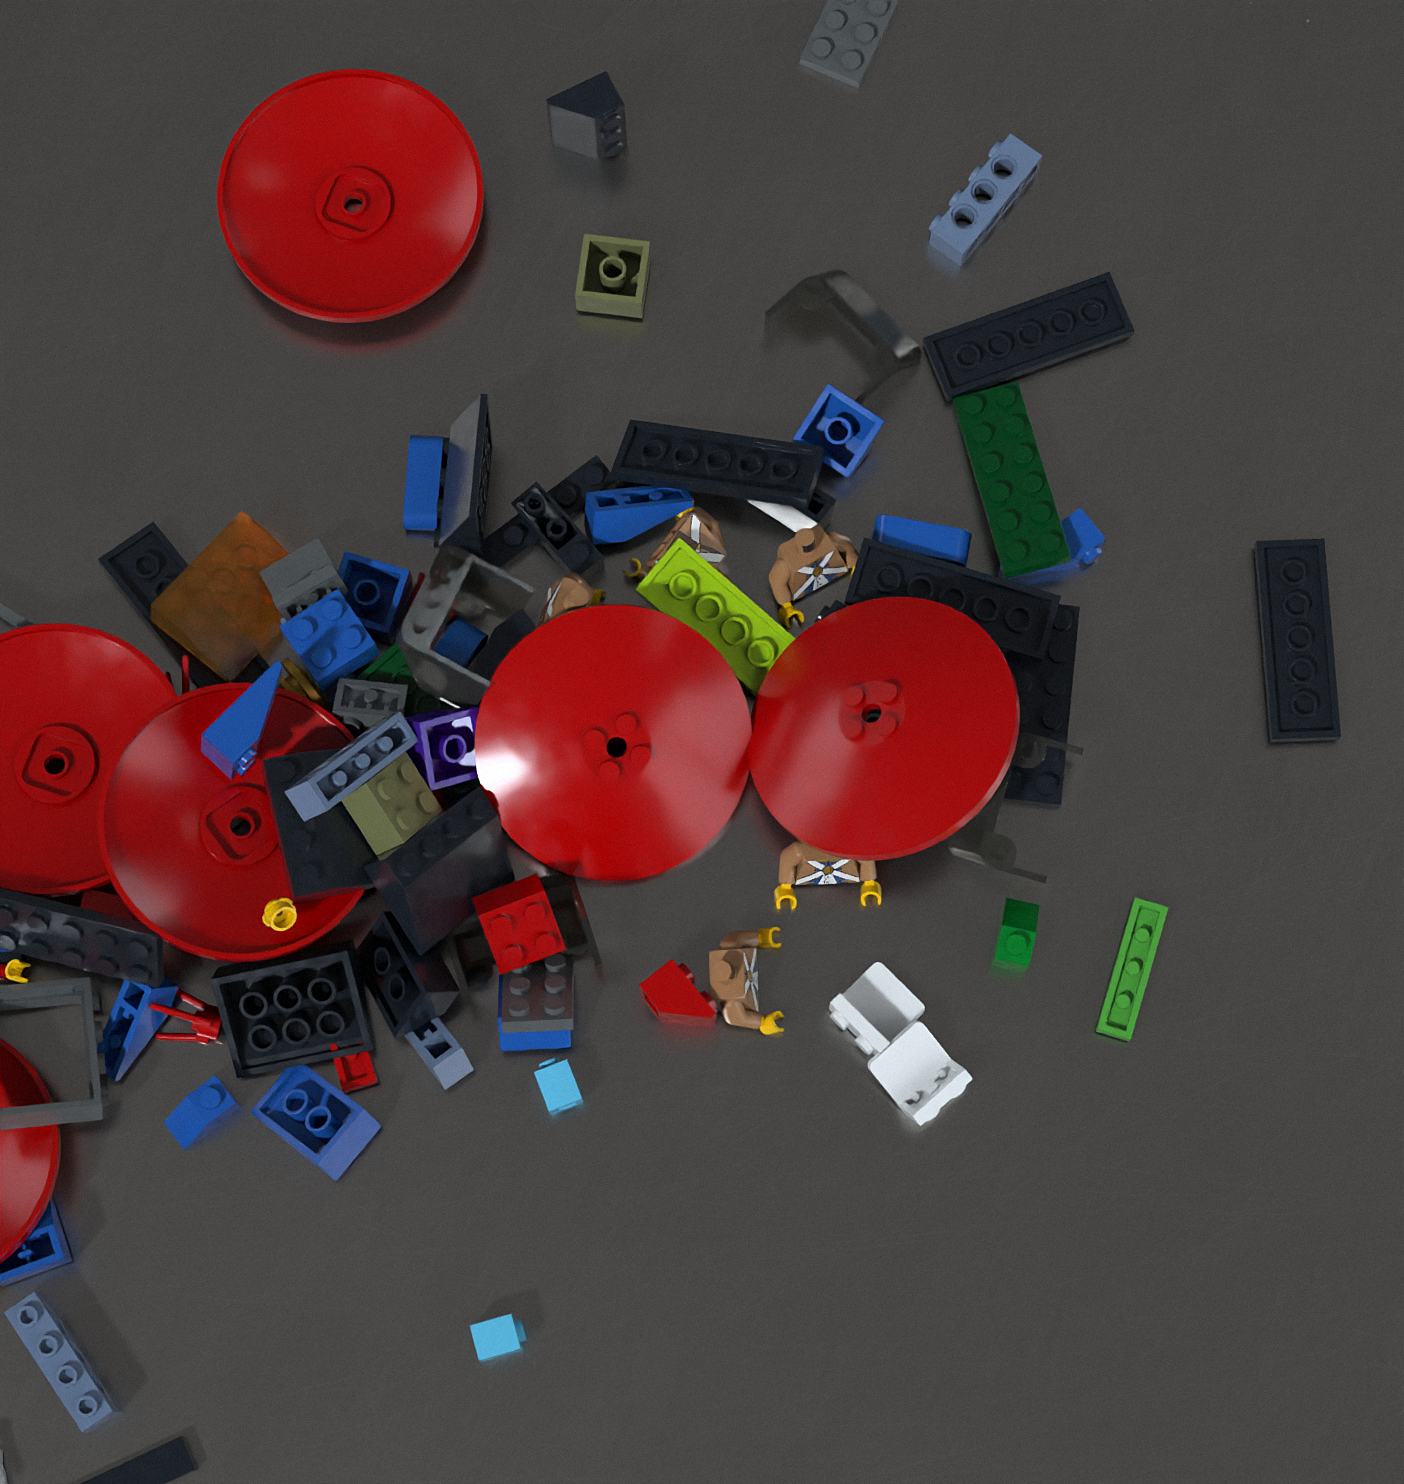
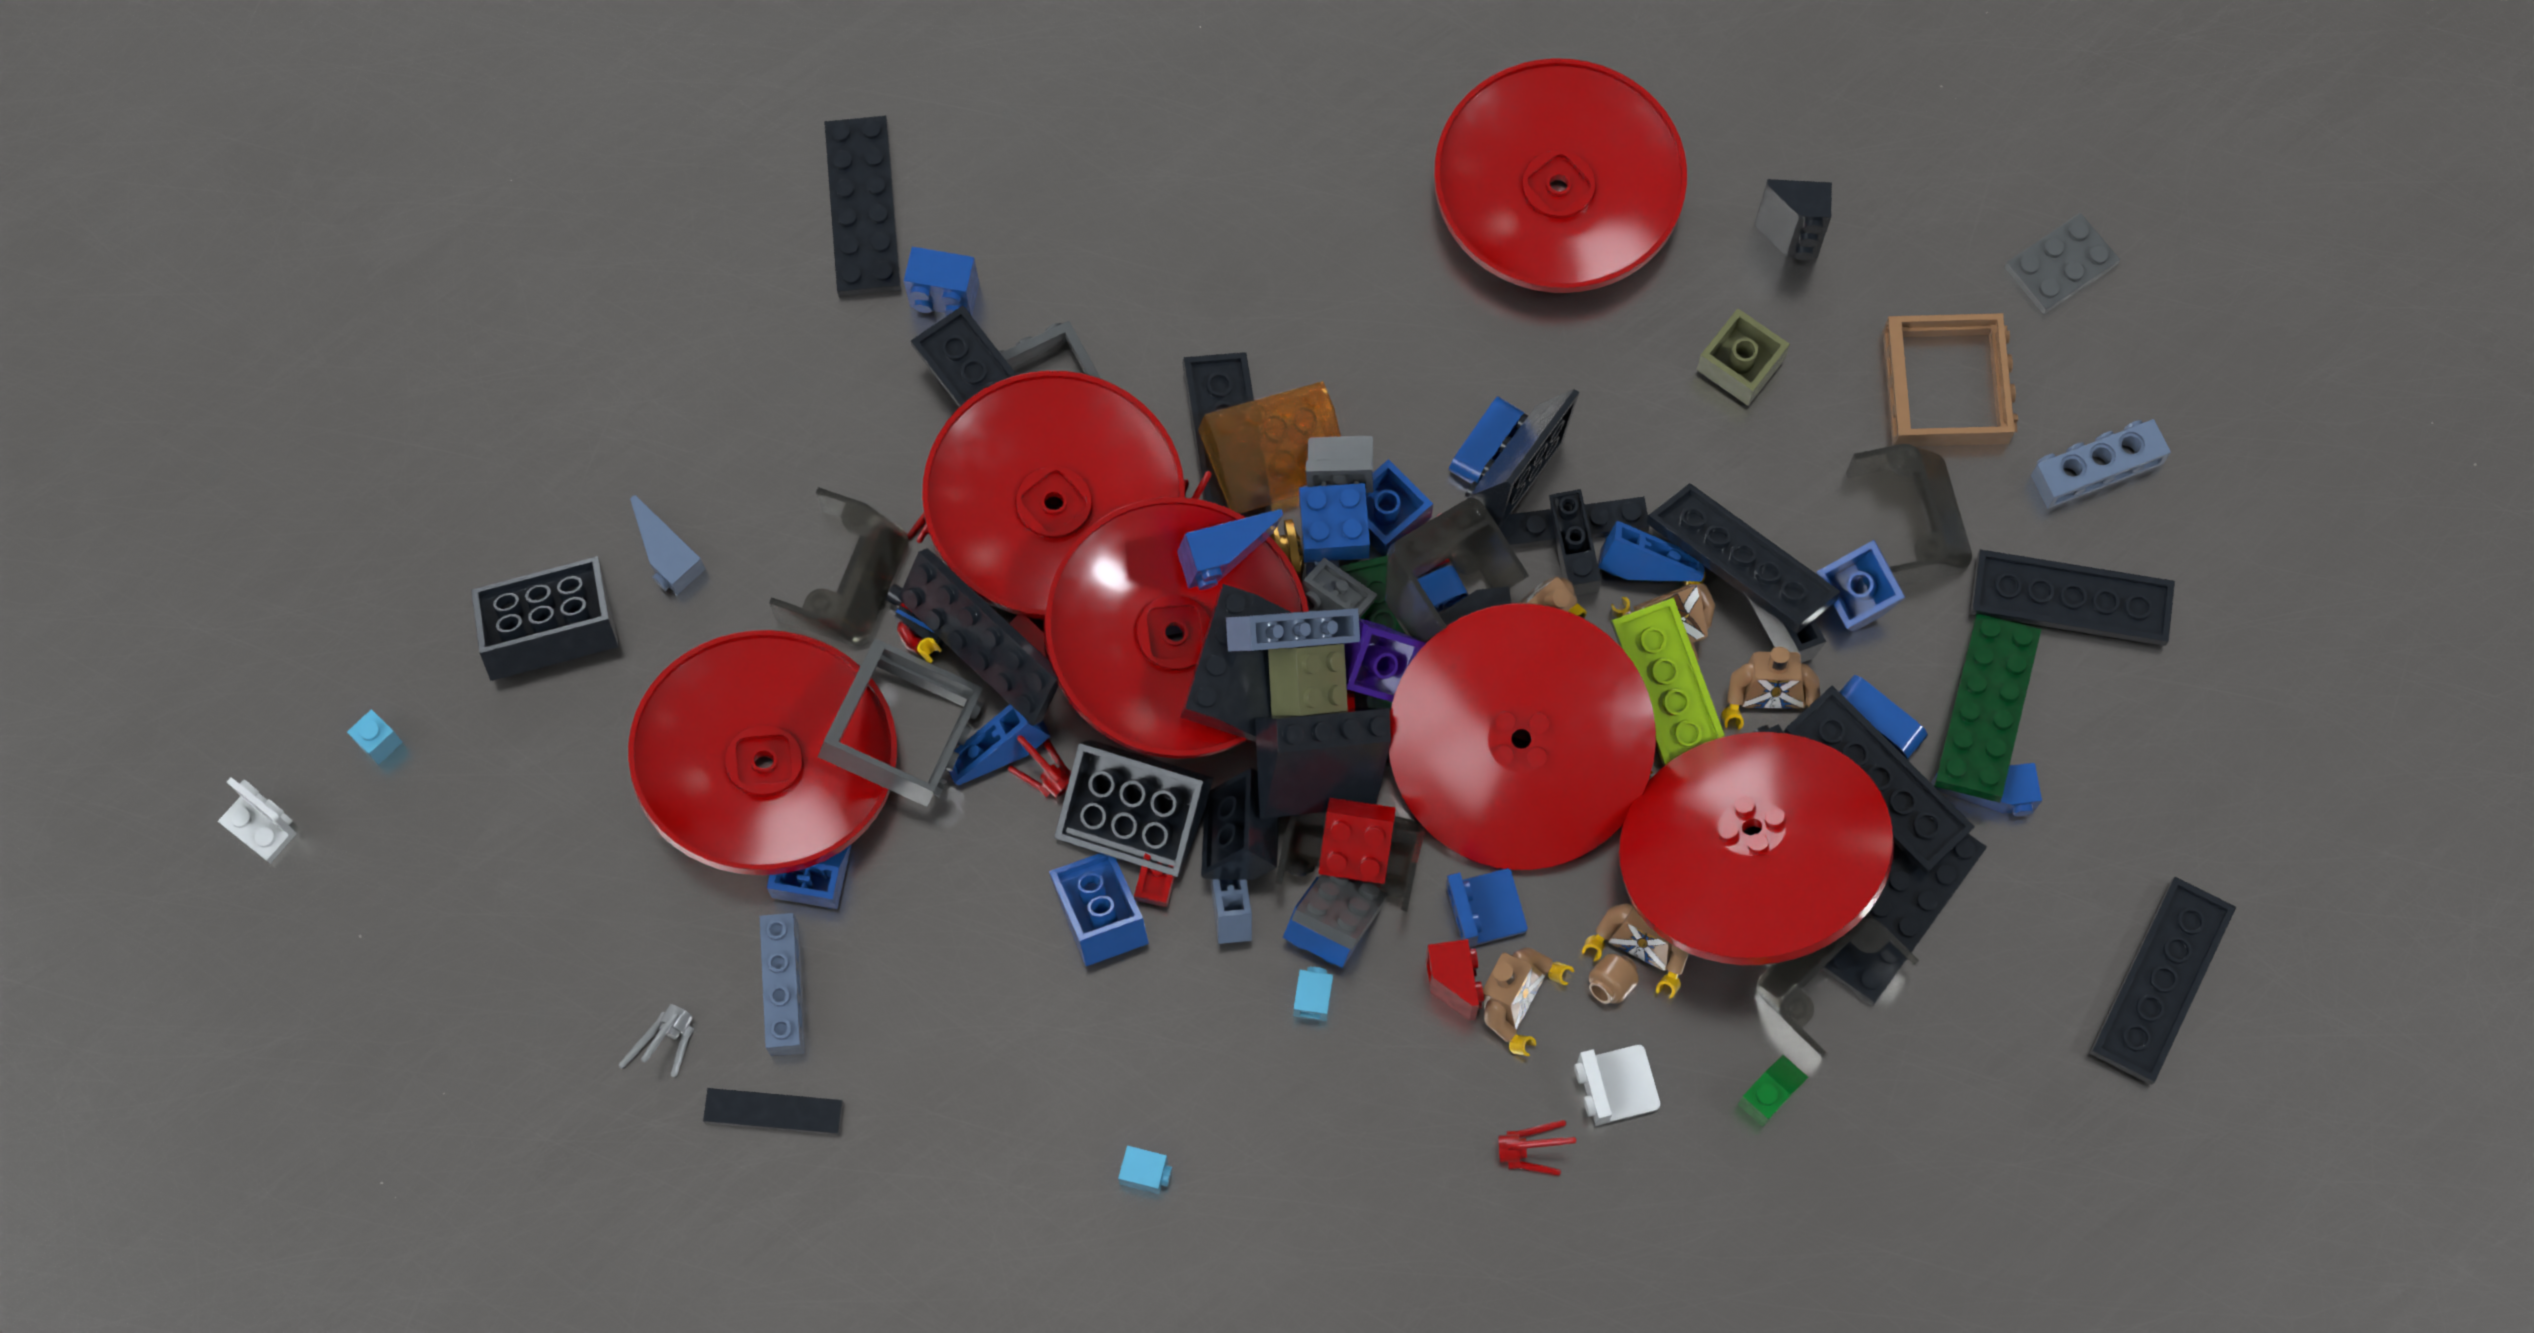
camera: 30 degrees right, 5 degrees down
blue slope [164,1075,242,1151] -> none
yellow plate [262,897,297,931] -> none
white bracket [868,1020,973,1126] -> none
bright green plate [1095,897,1169,1041] -> none
none -> blue bracket [1446,868,1528,947]
none -> red plant [1498,1120,1577,1176]
none -> medium nougat head [1589,954,1639,1004]
none -> medium nougat window [1883,313,2018,447]

